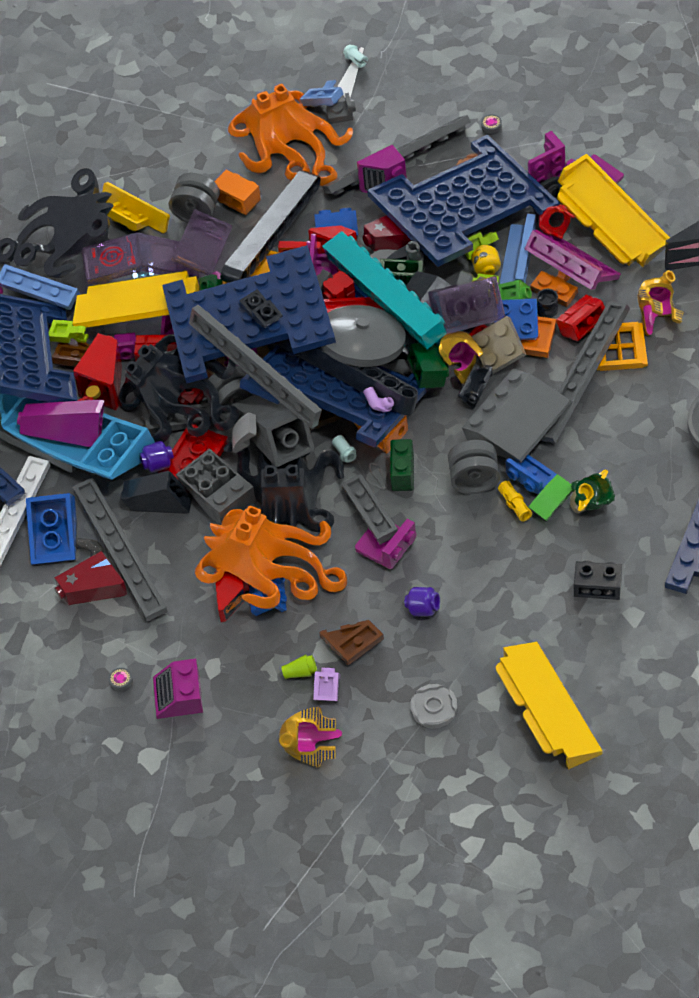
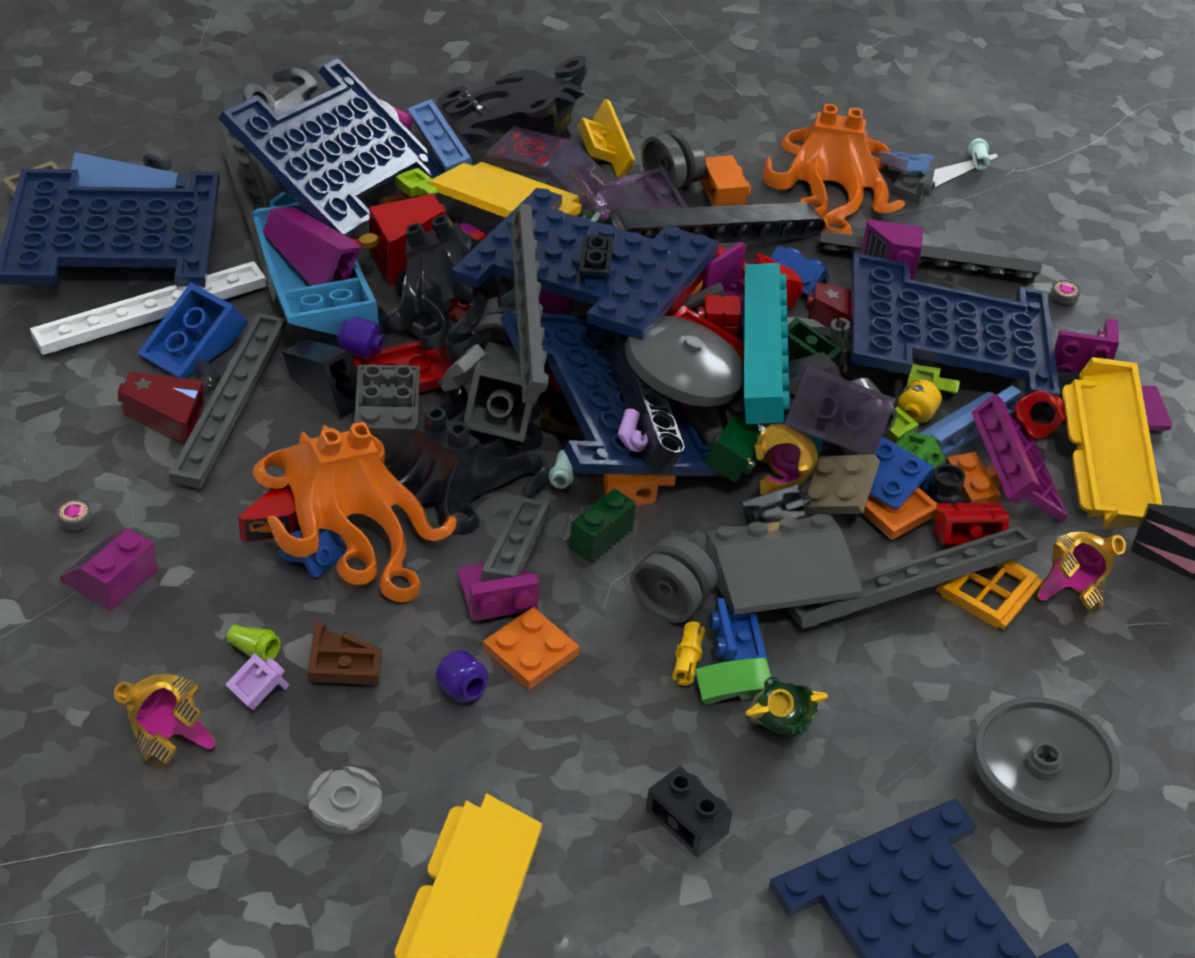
camera: 30 degrees right, 10 degrees down
none -> orange plate [482,607,580,690]

